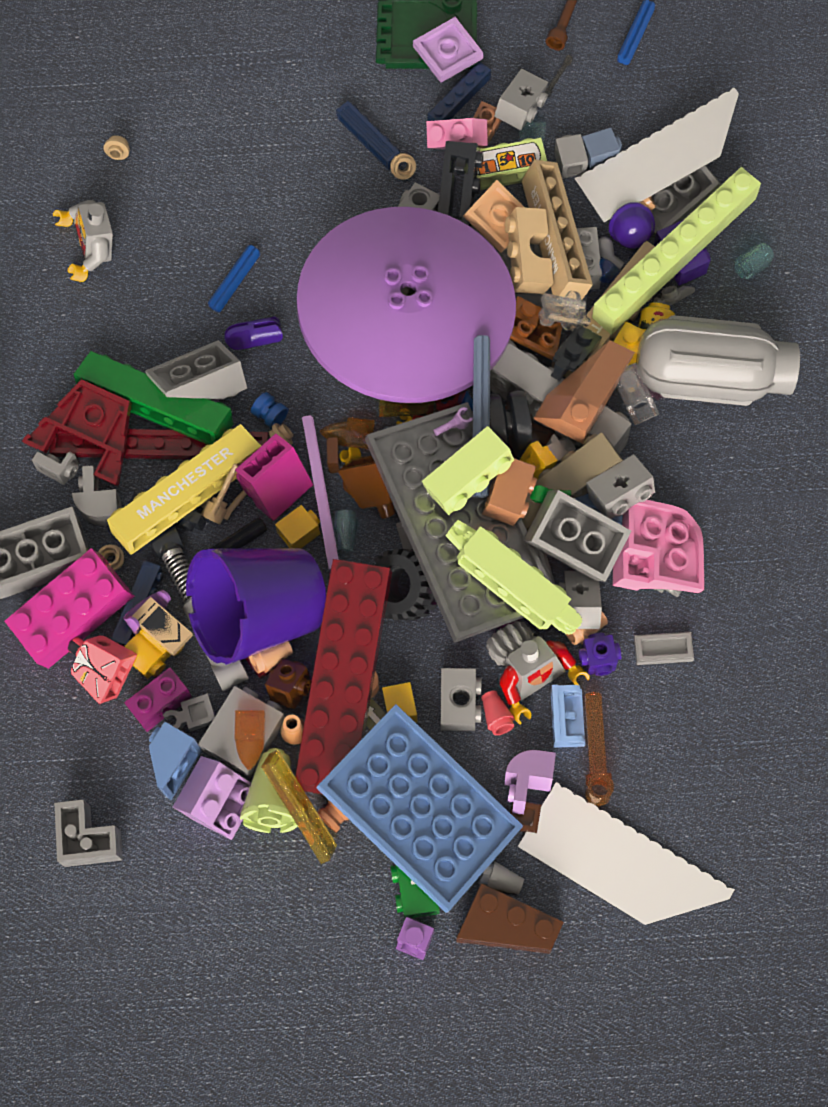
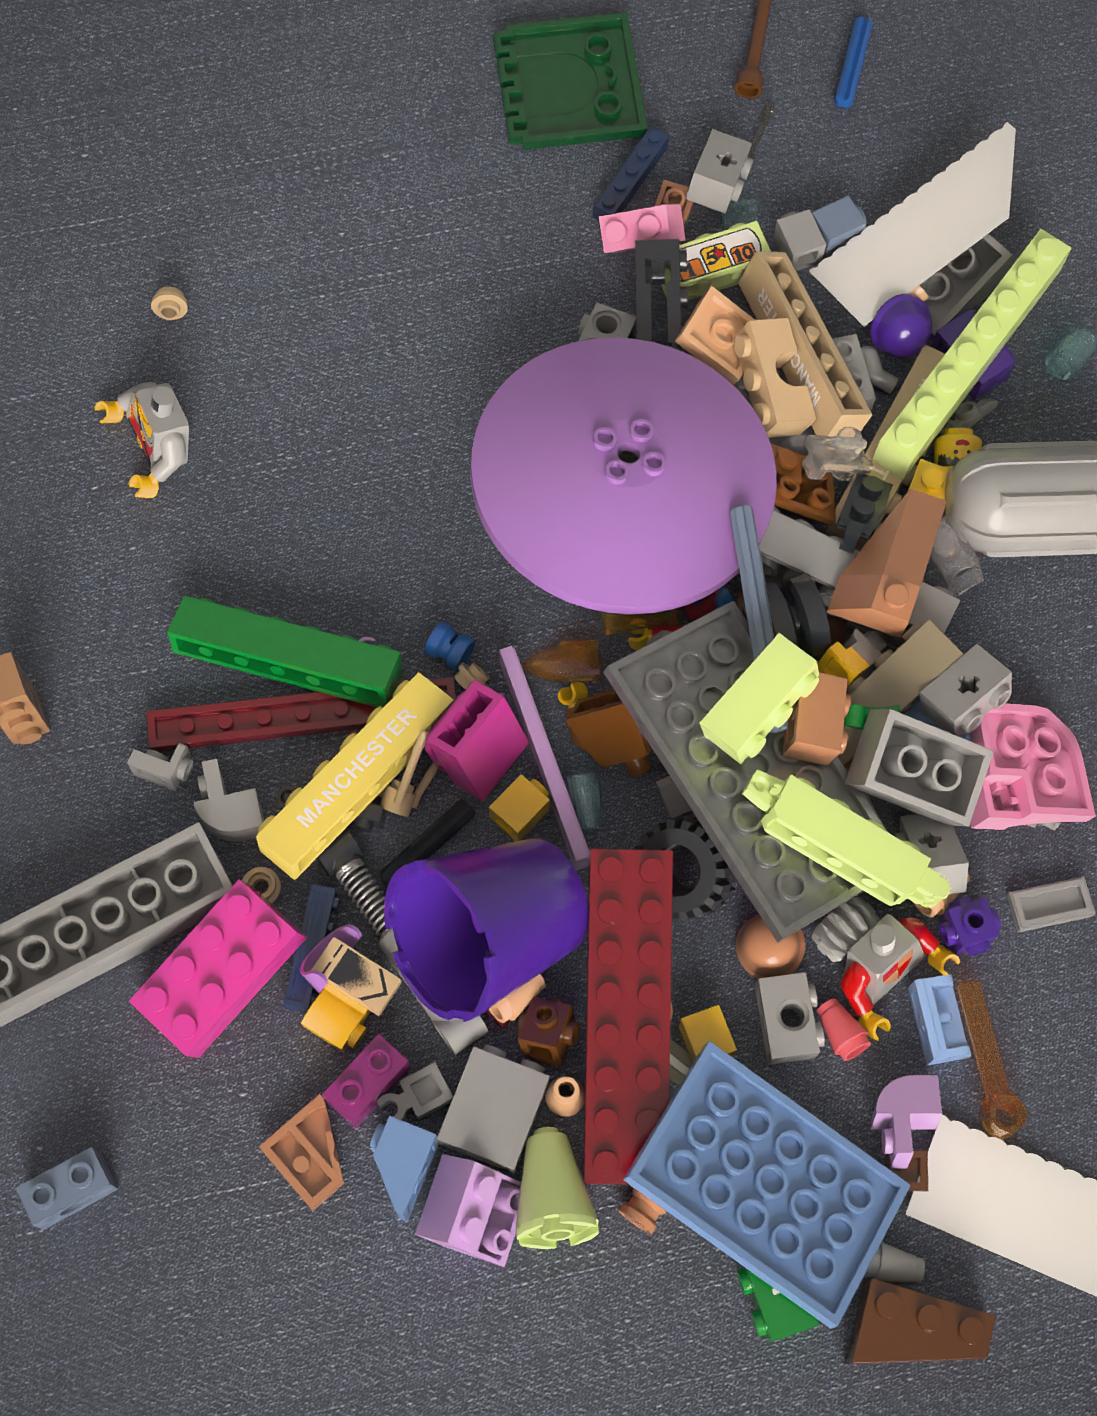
camera: 15 degrees left, 0 degrees up
dark red wing [22,379,132,487] -> none
light grey brick [54,800,123,867] -> none
coral torso [68,635,137,704] -> none
light grey slope [146,340,247,399] -> none
blue axle [208,245,260,312] -> none
dark purple arm [224,316,283,350] -> none
clear orange plate [234,710,266,770] -> none
clear yellow tile [261,750,337,864] -> none
reddish brown tile [327,437,340,473] -> none
dark blue piece [336,101,401,170] -> none
tan plate [390,153,416,180] -> none
medium lavender brick [396,917,434,960] -> none
lavender plate [413,17,483,83] -> none
lavender hand [433,407,473,436] -> none
clear blue piece [599,256,621,283] -> none
none -> nougat wing [259,1094,345,1211]
none -> nougat helmet [735,915,805,979]

